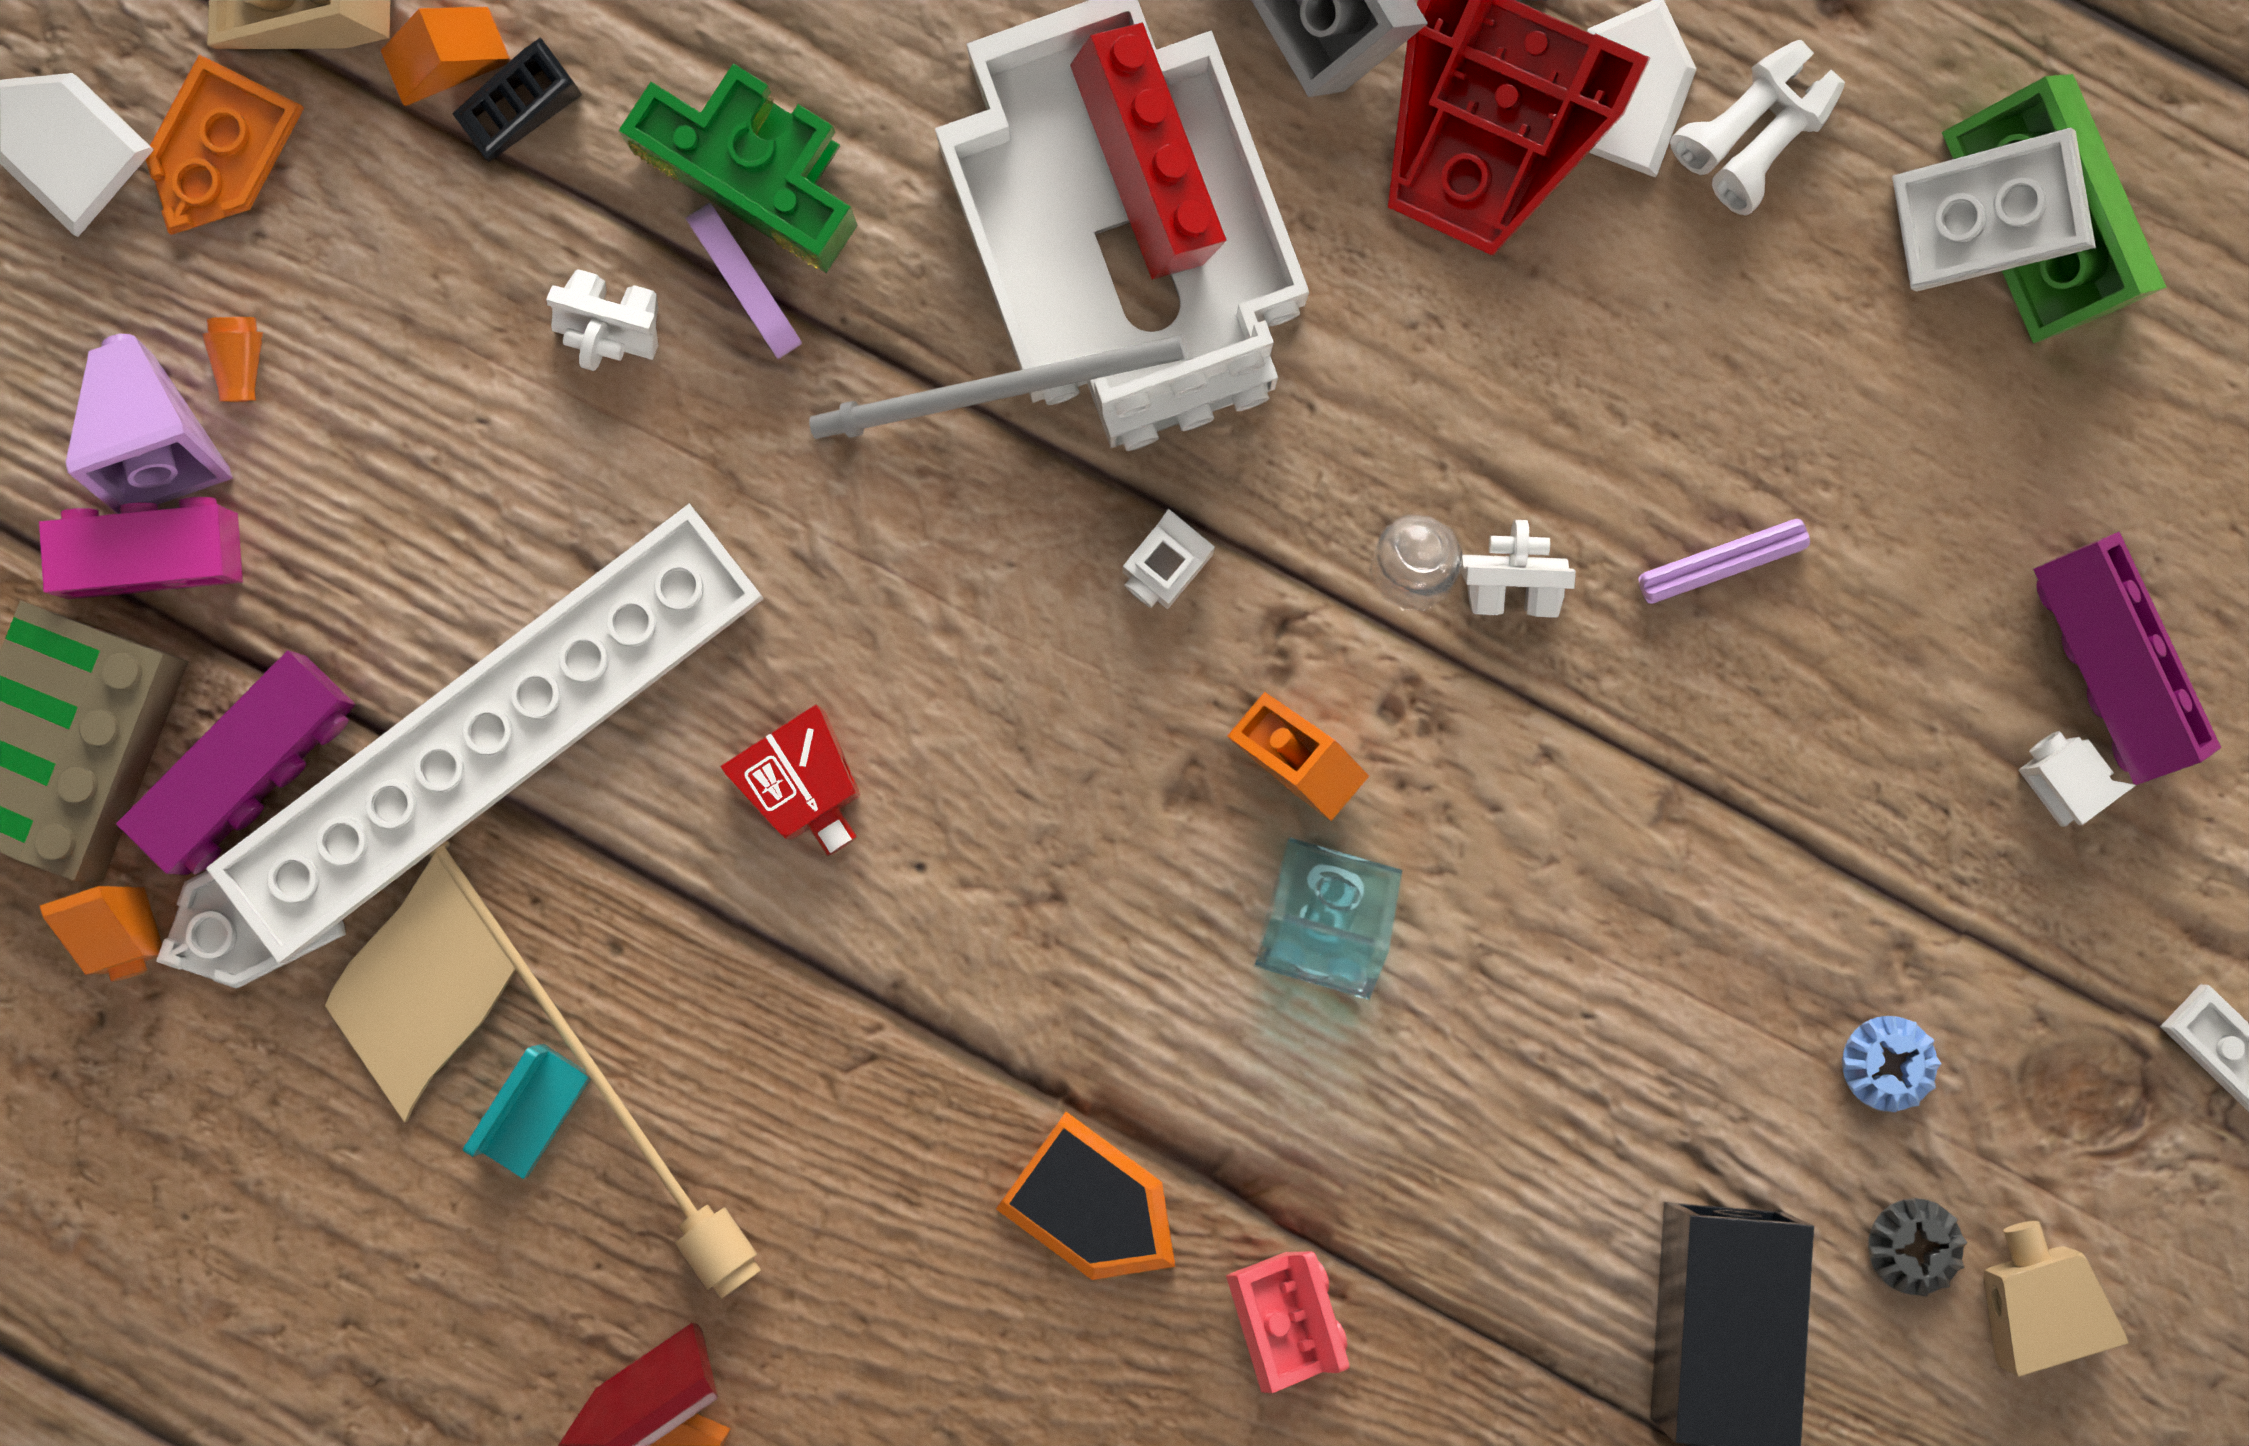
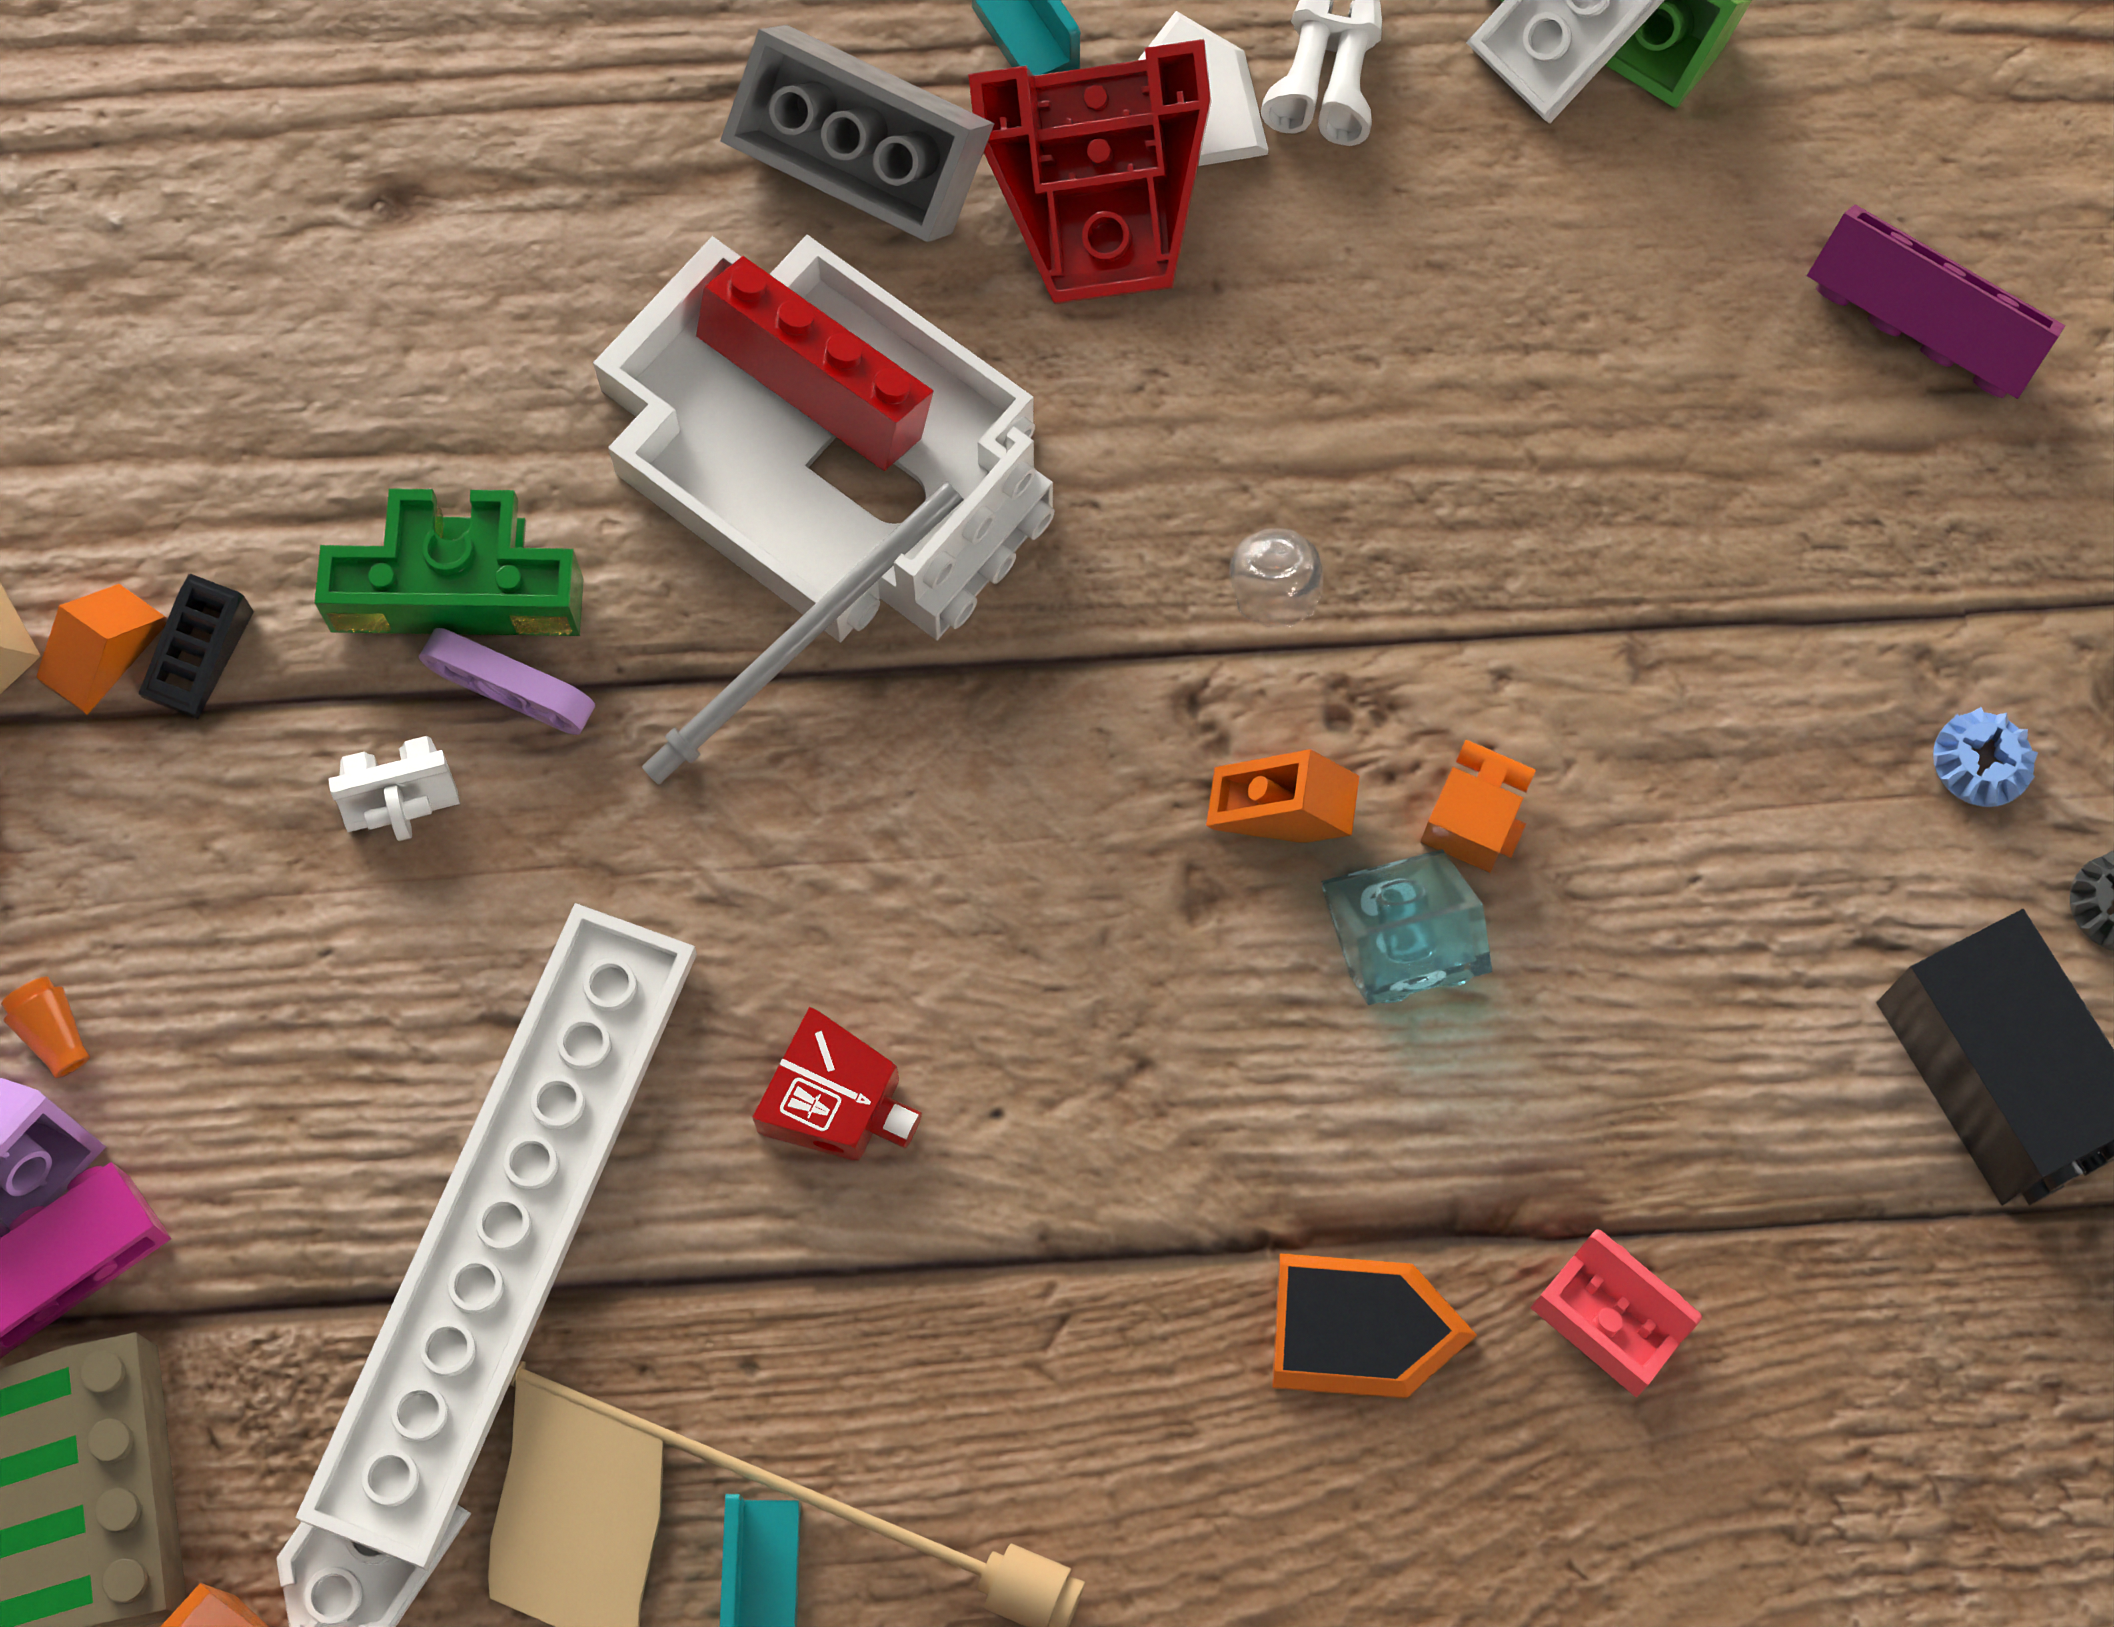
camera: 30 degrees left, 15 degrees down
magenta brick [116,650,356,875] -> none
white window [1123,509,1215,609] -> none
white hips [1460,520,1576,617] -> none
lavender axle [1638,519,1810,604] -> none
white window [2018,731,2136,827] -> none
none -> orange brick [1420,739,1536,873]

